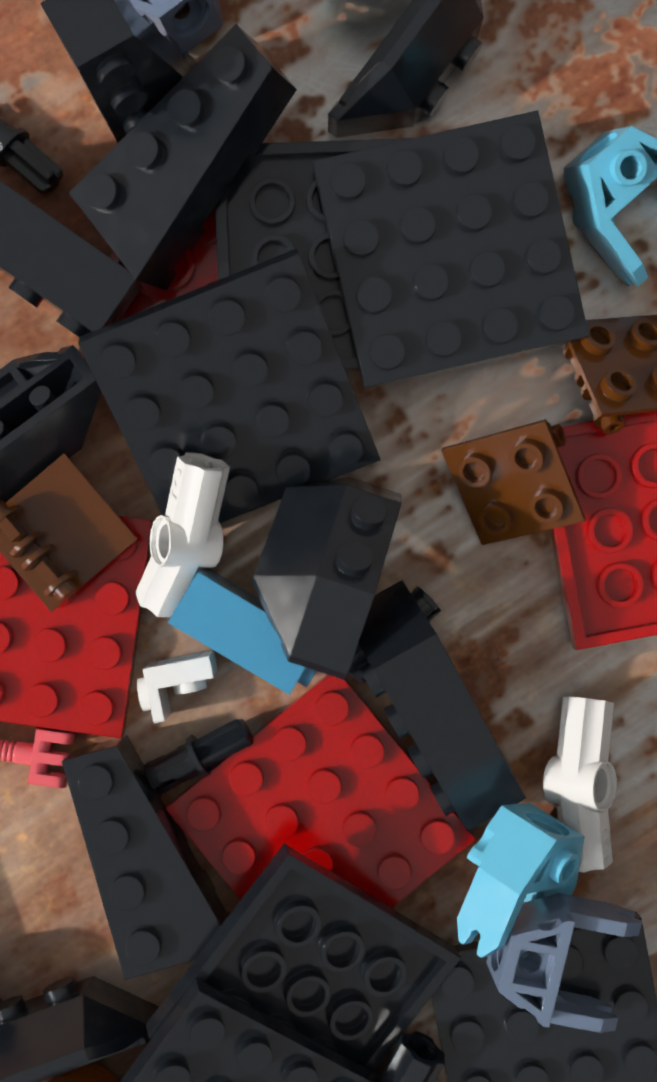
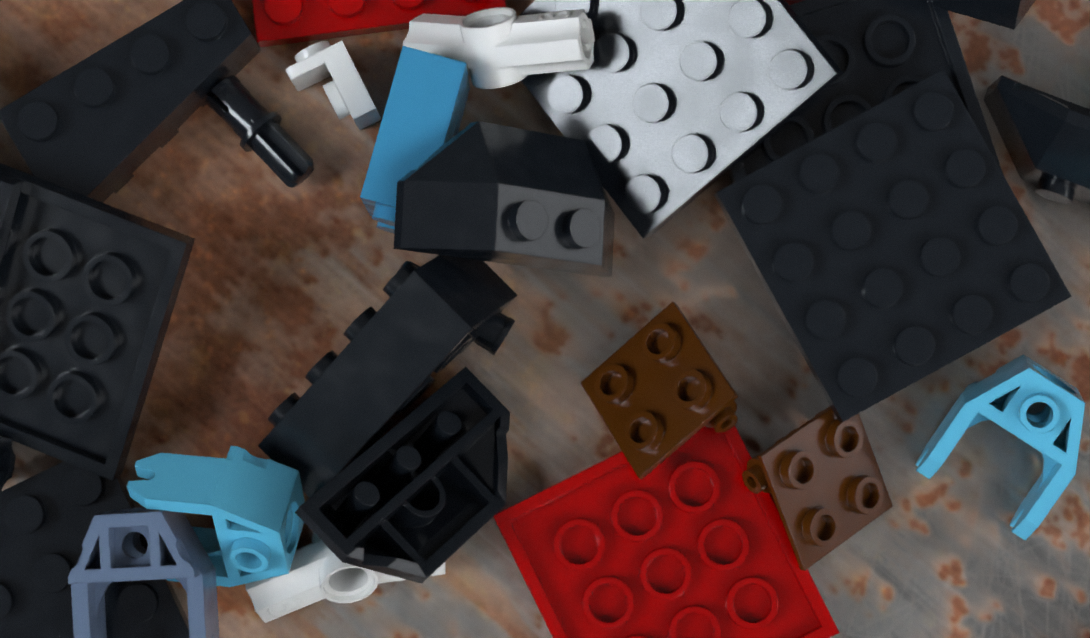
camera: 65 degrees right, 5 degrees down
red plate [166,674,476,908] -> none
none -> black wedge [295,367,510,584]

